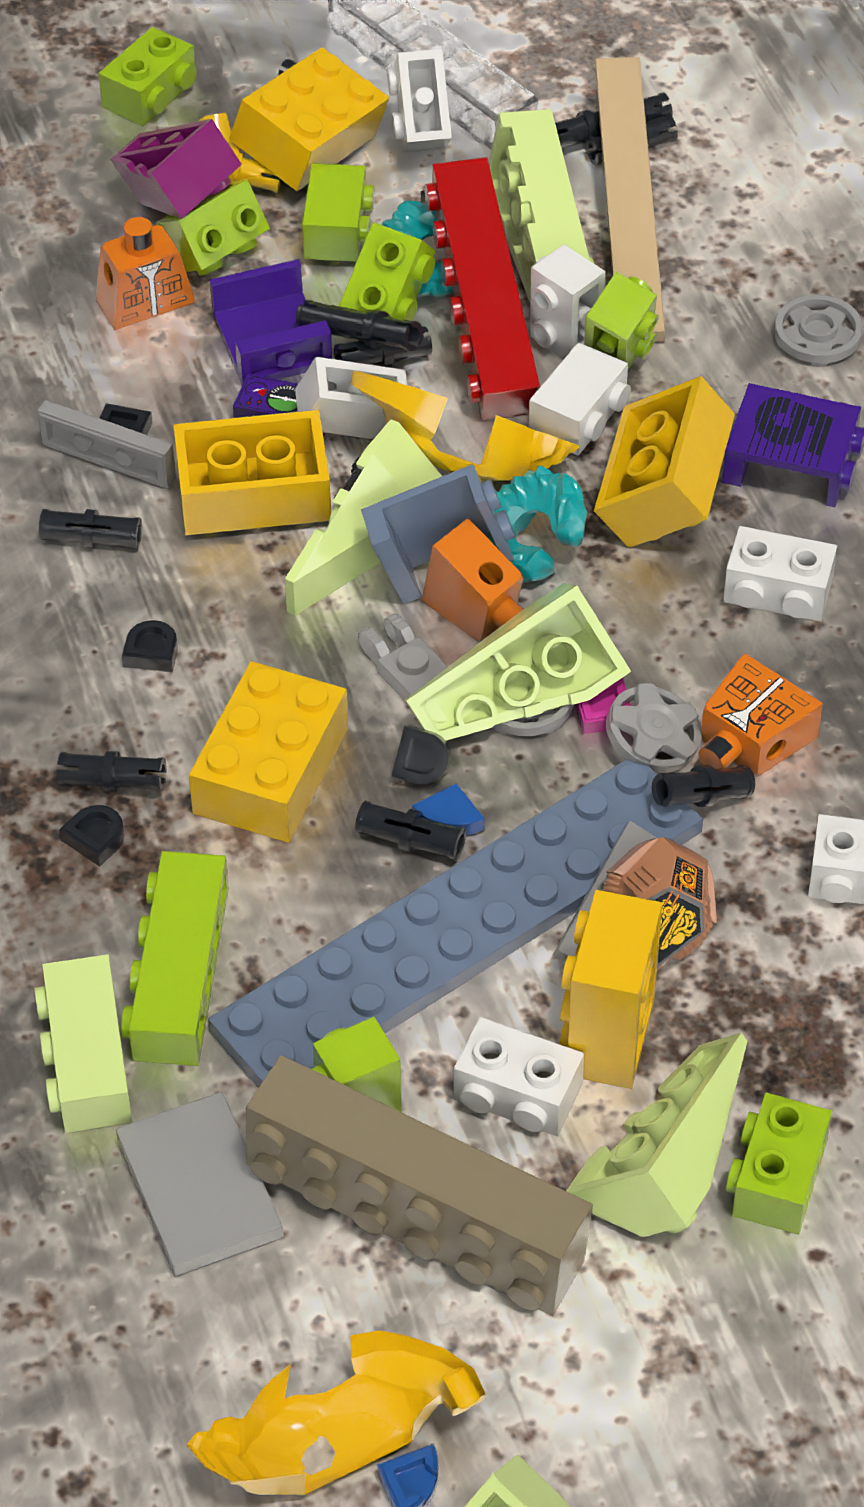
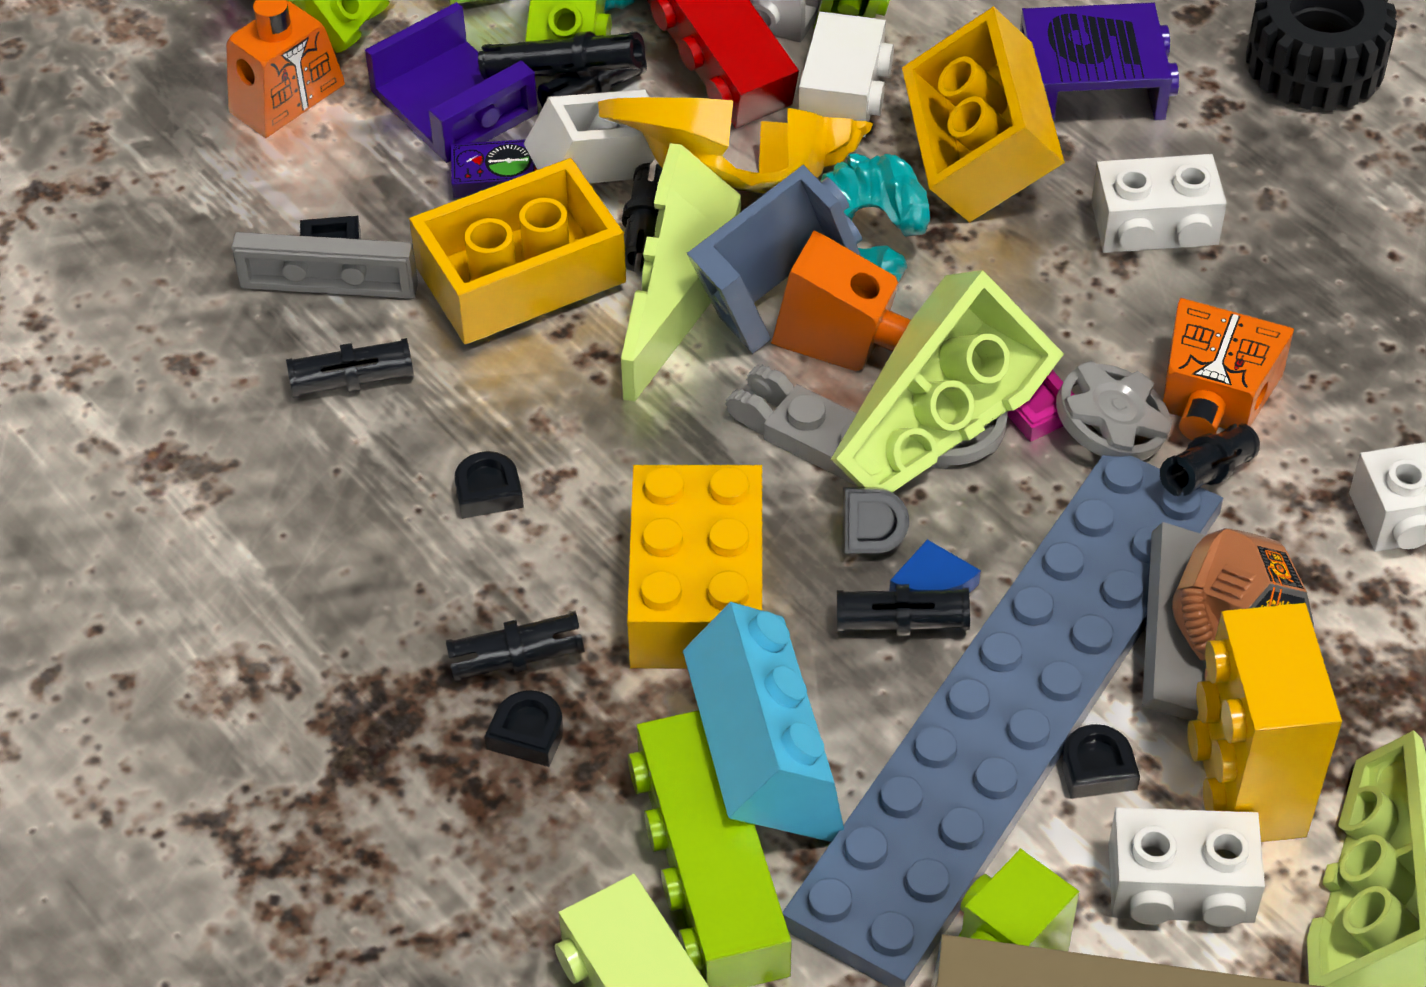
camera: 20 degrees left, 0 degrees up
none -> medium azure slope [683,602,844,842]
none -> black tile [1062,724,1140,799]

